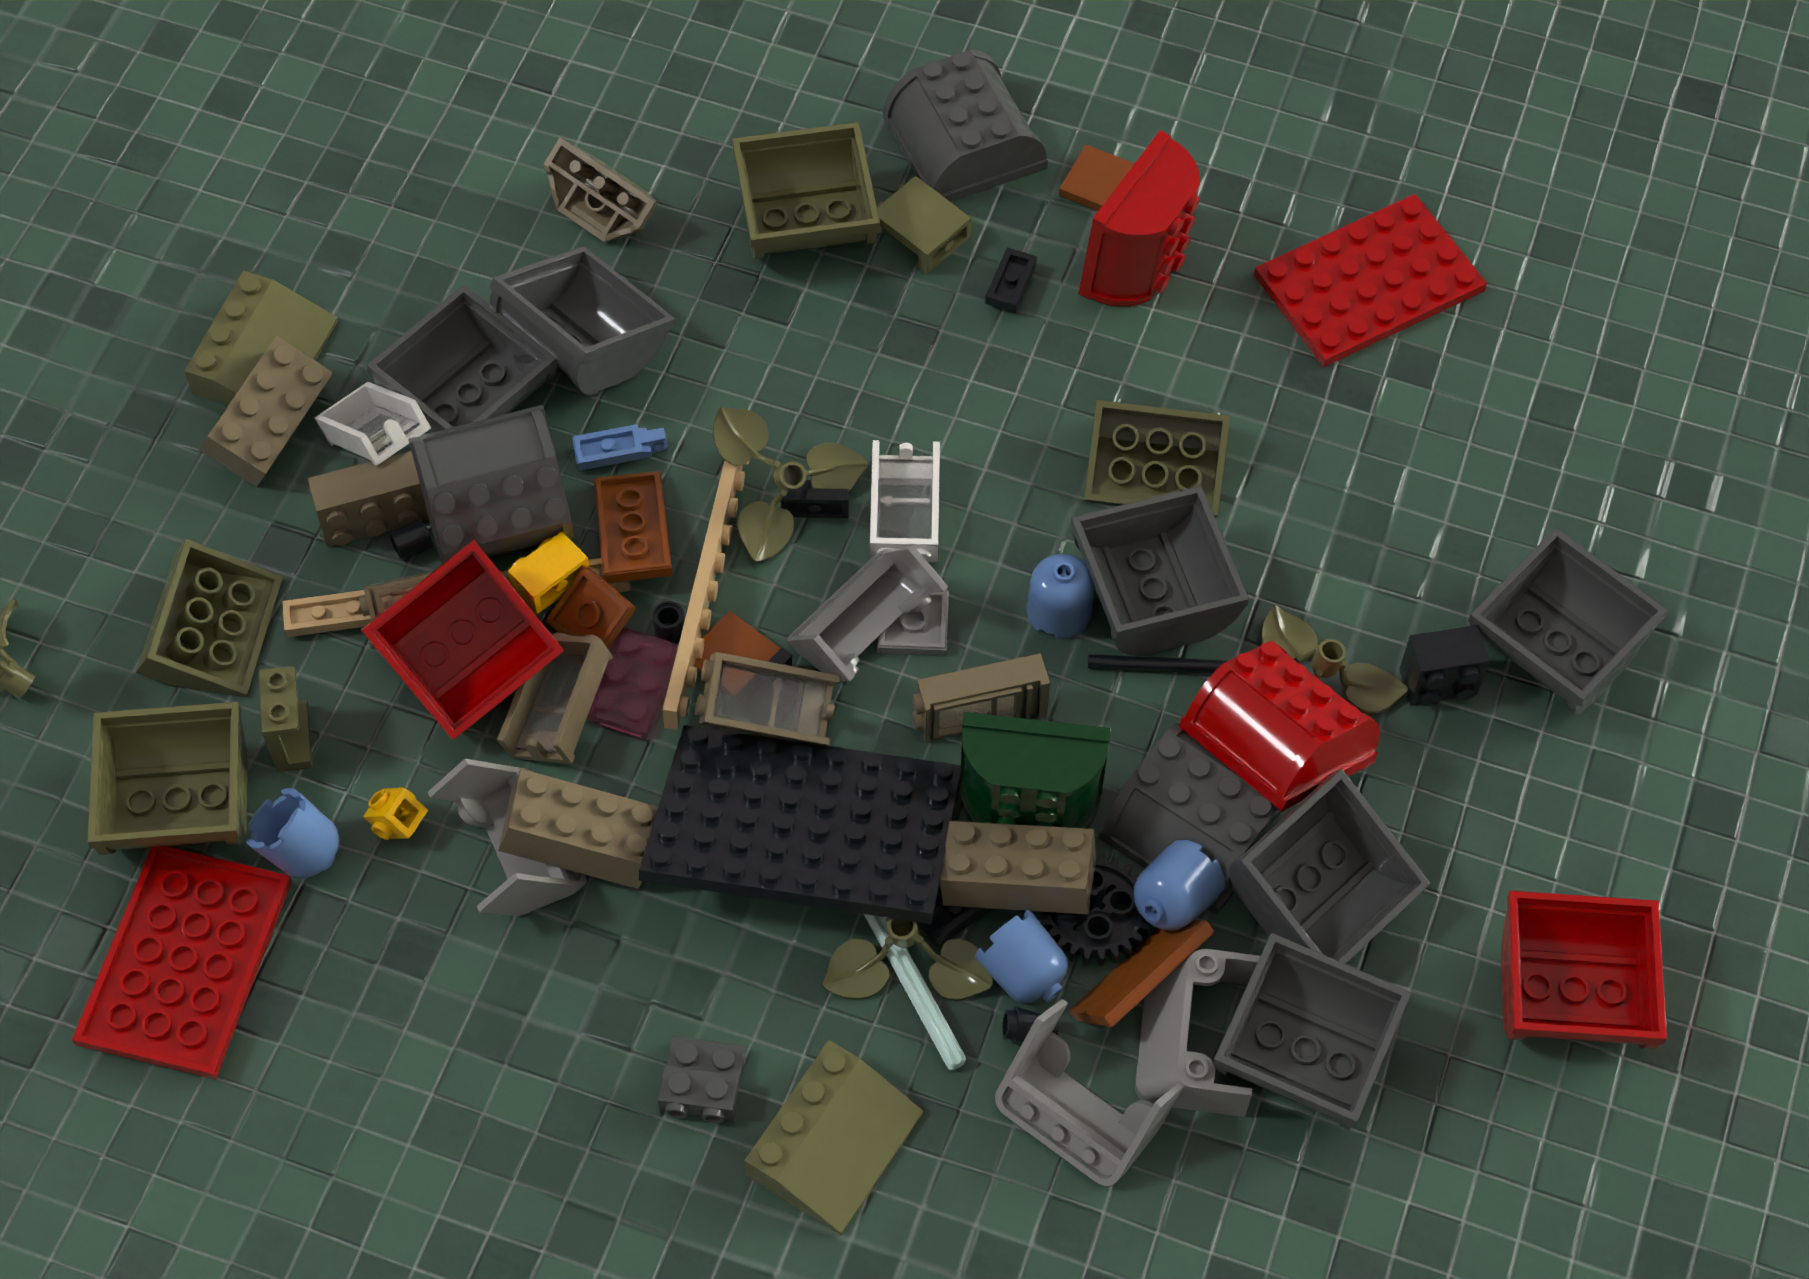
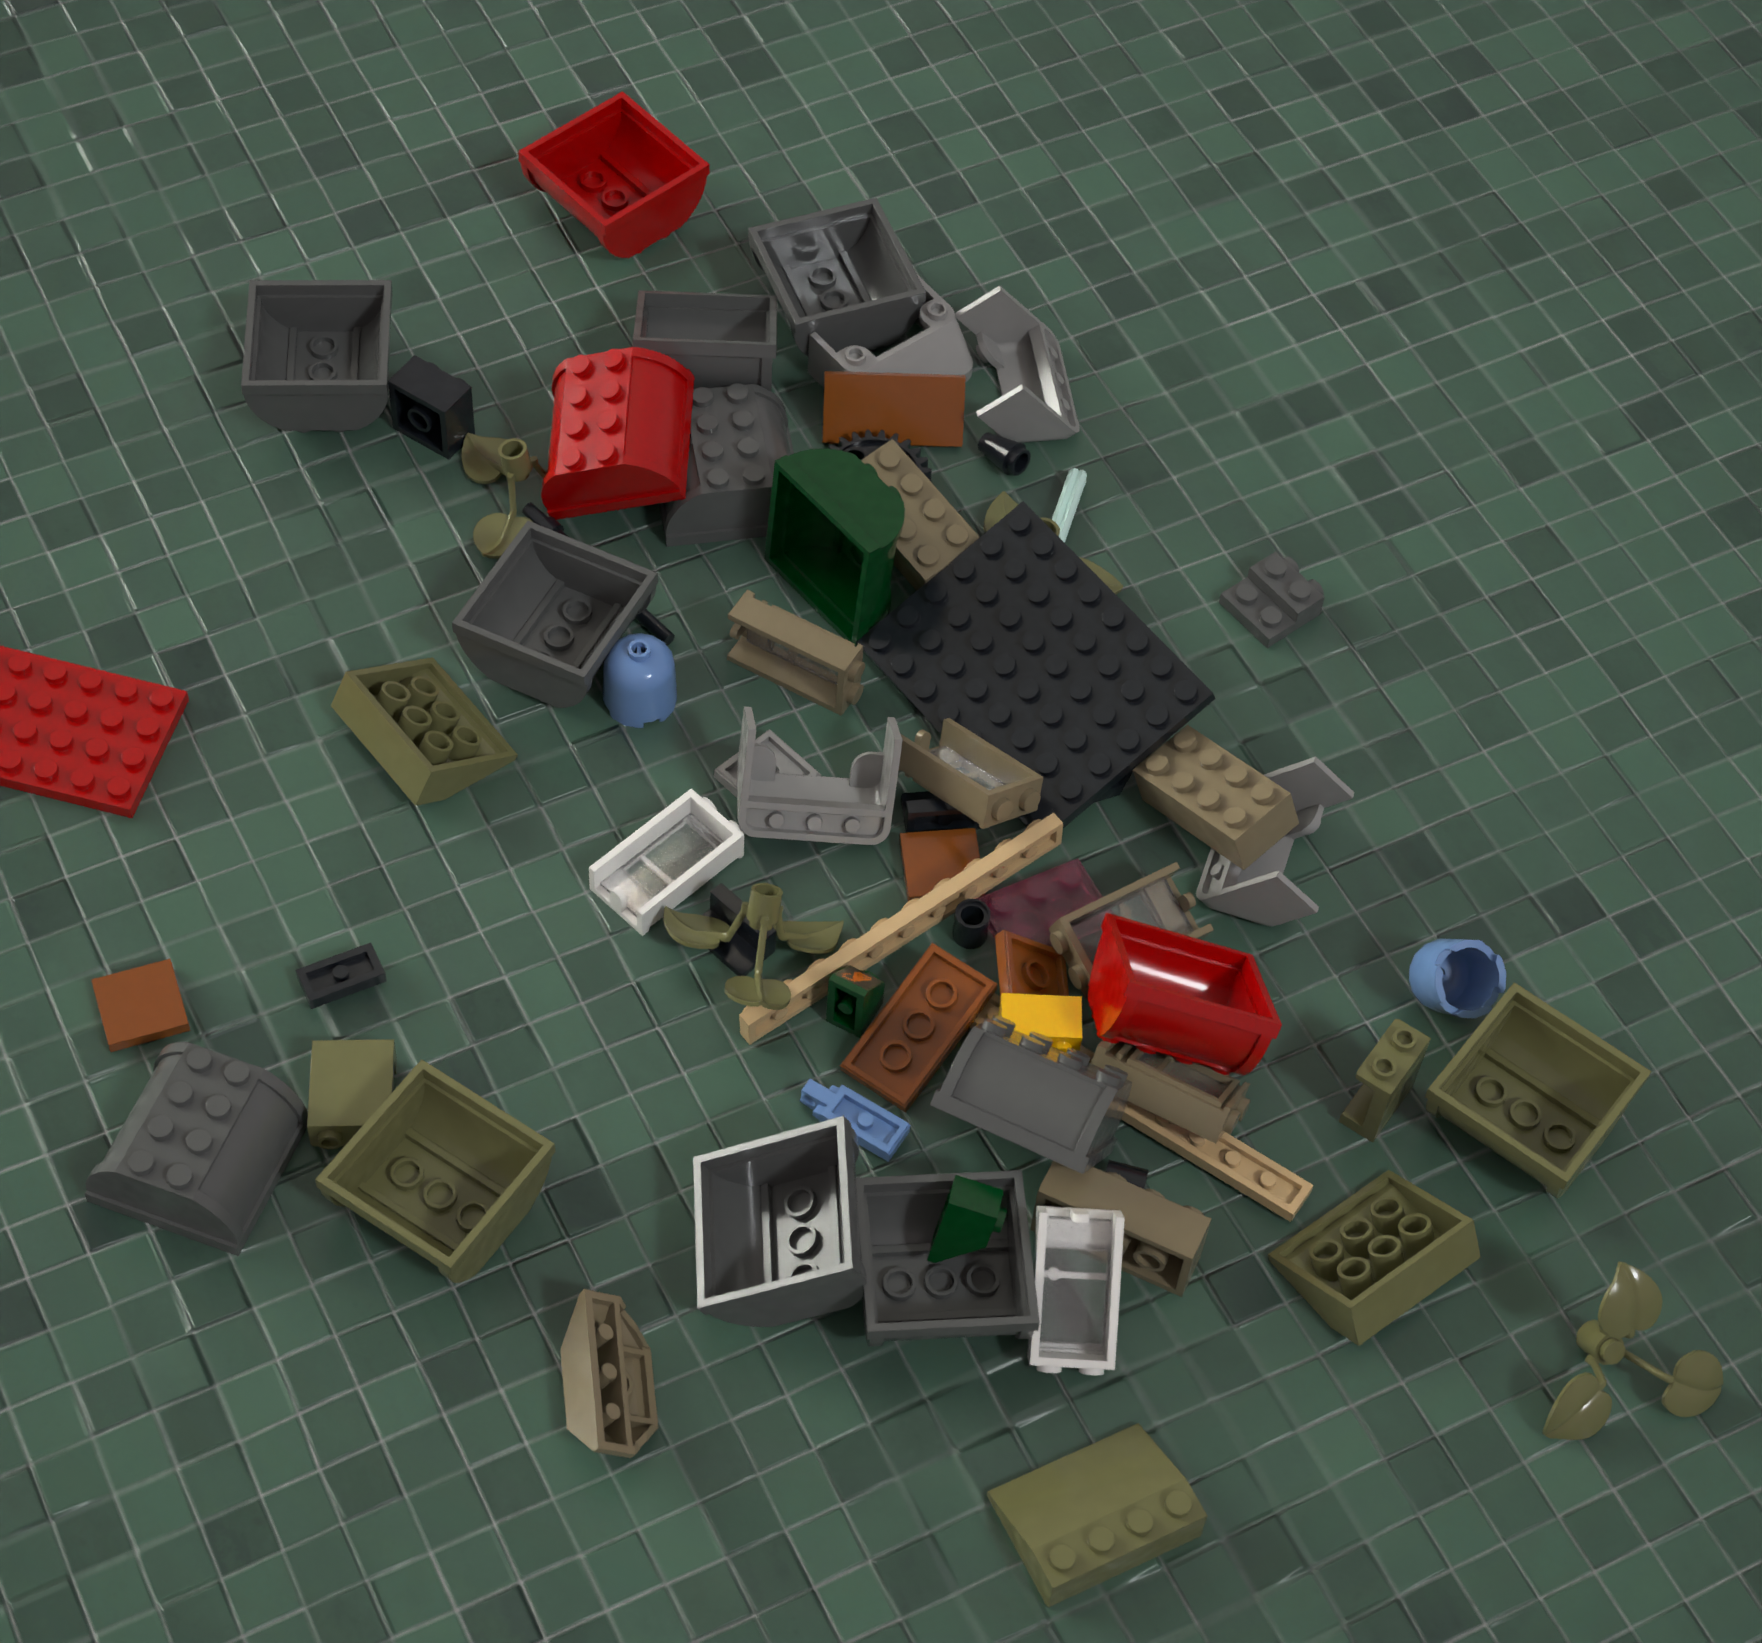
camera: 140 degrees left, 5 degrees down
red plate [72,846,292,1080] -> none
dark tan brick [199,335,333,487] -> none
yellow brick [363,787,428,840] -> none
olive slope [744,1040,924,1235] -> none
medium blue cylinder [974,909,1068,1004] -> none
red container [1078,130,1200,307] -> none
medium blue cylinder [1134,840,1225,931] -> none
none -> dark green slope [826,965,885,1038]
none -> dark green slope [927,1175,1007,1263]

